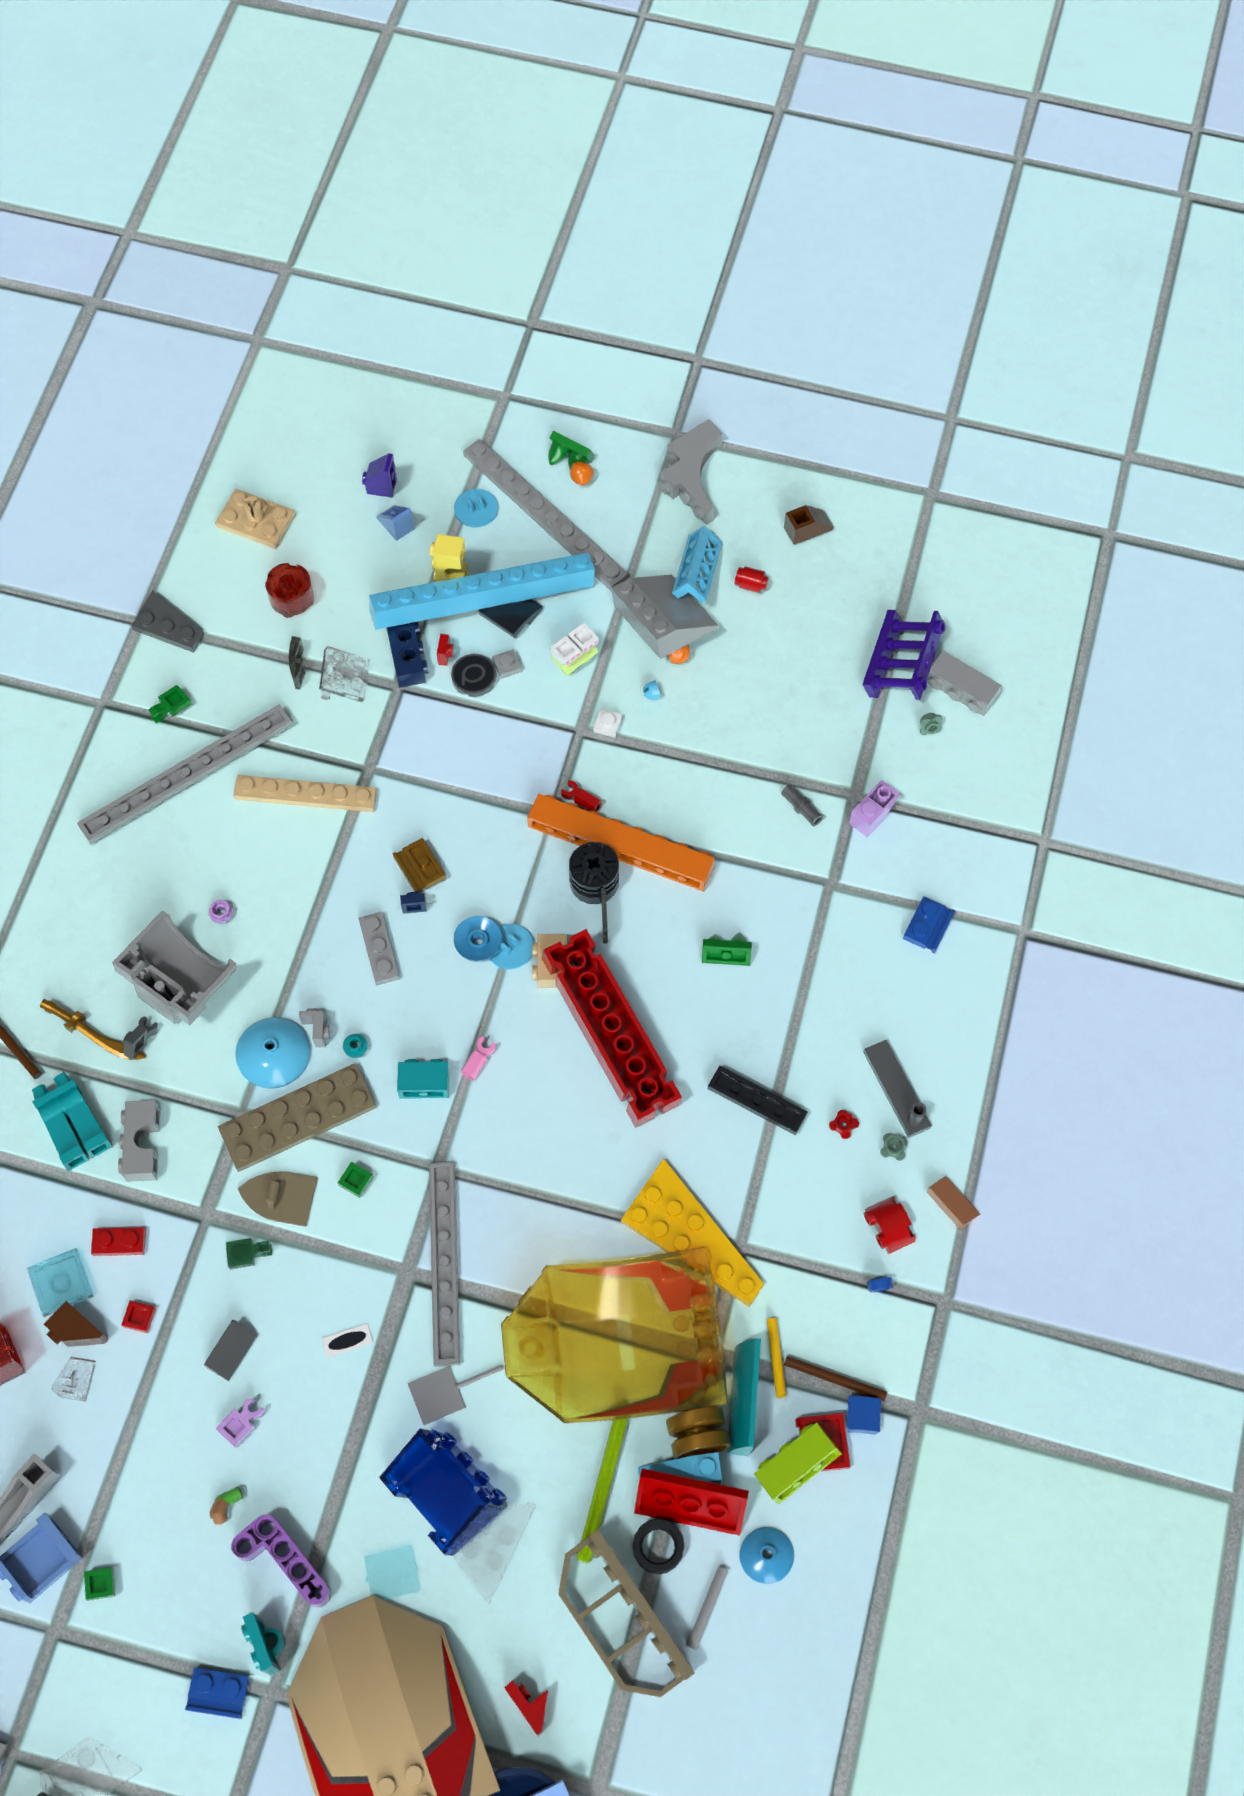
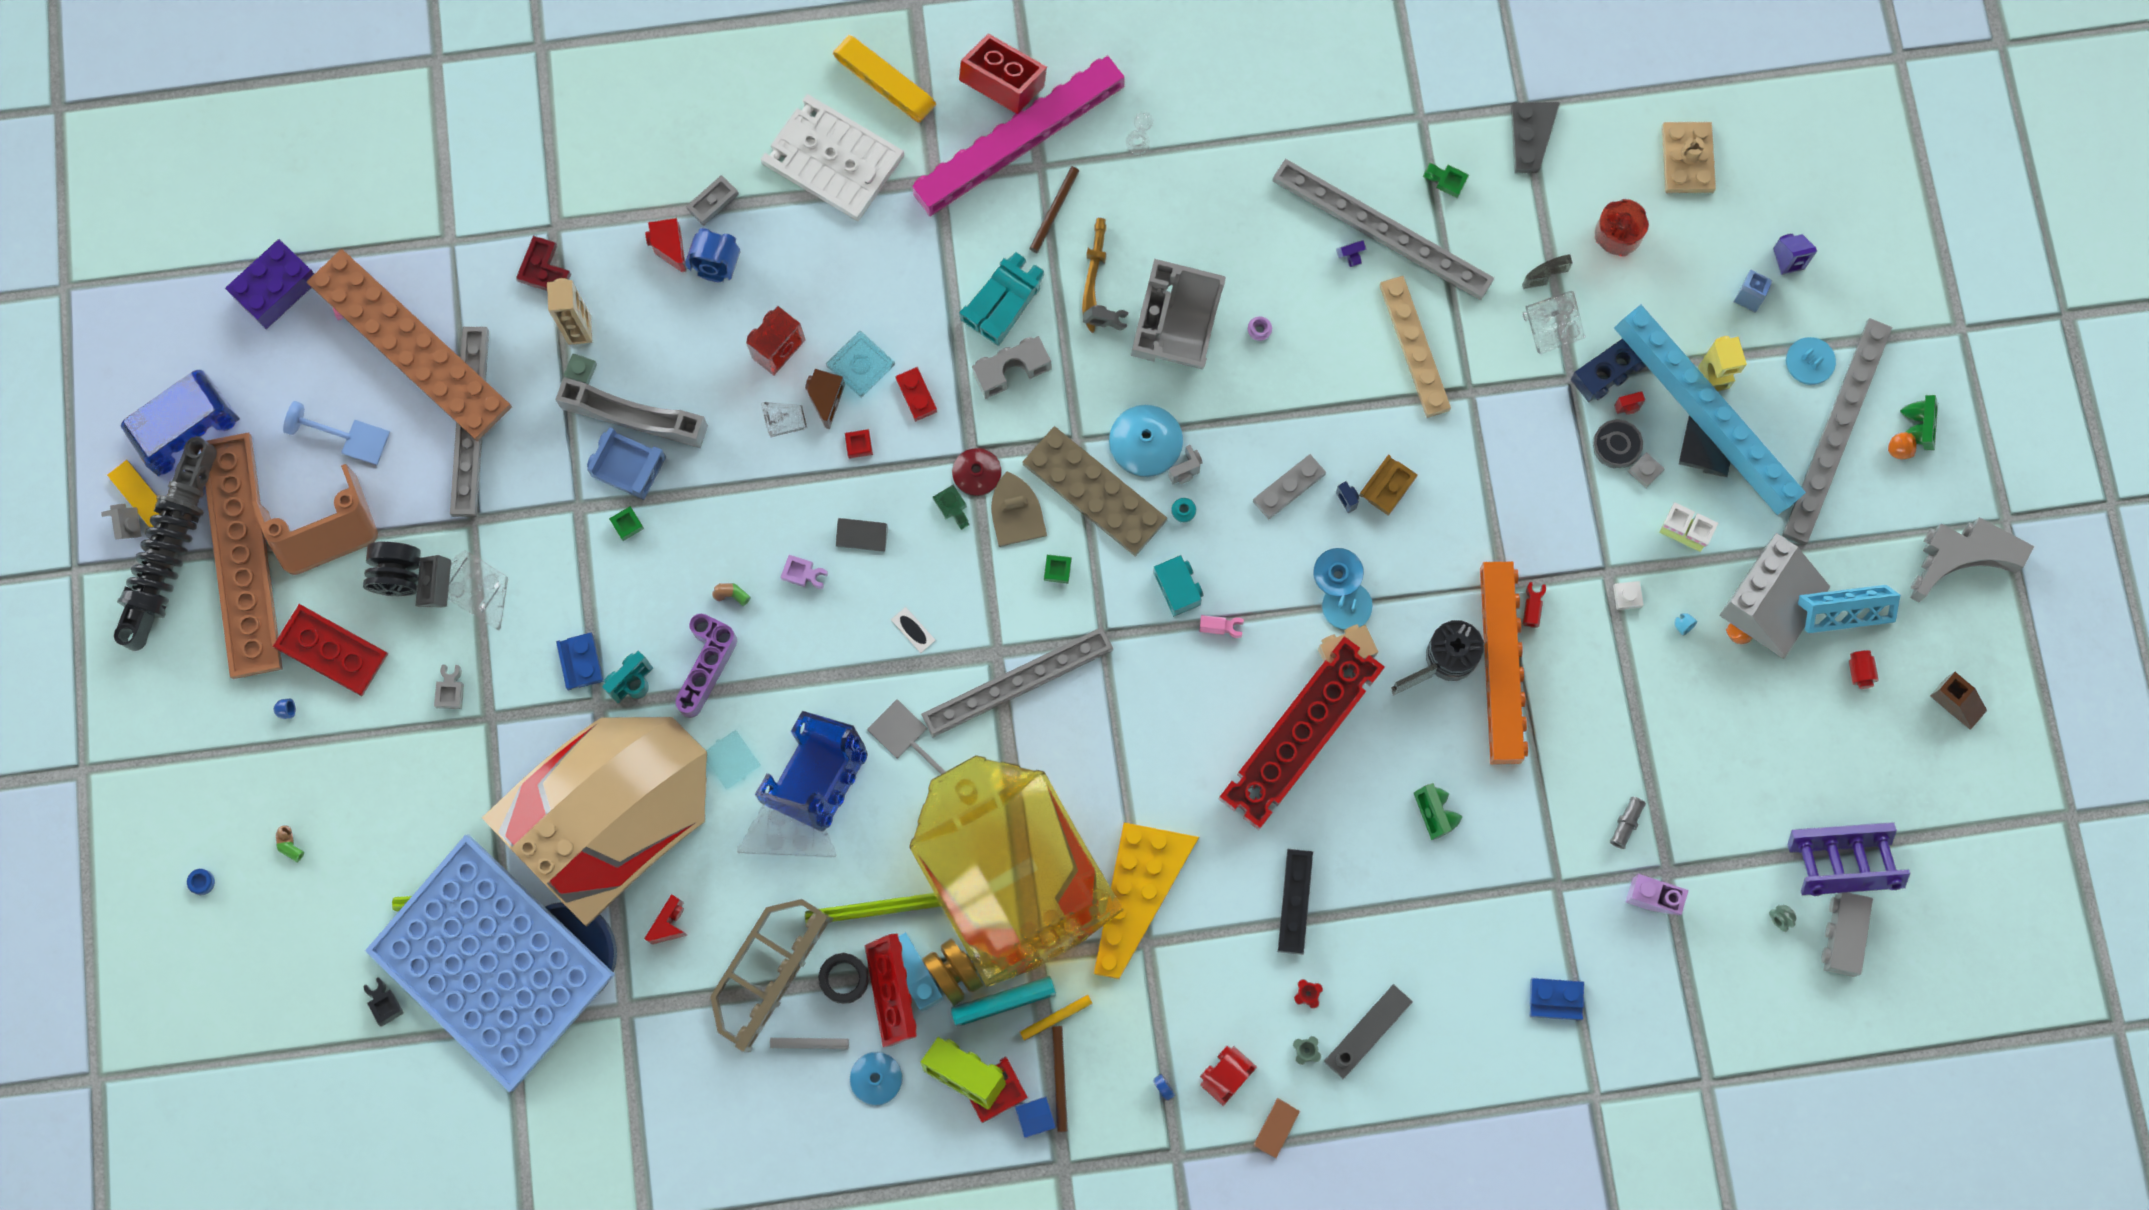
camera: 70 degrees right, 10 degrees up
none -> dark red dish [952,448,1001,496]
none -> dark purple tile [1336,240,1366,267]

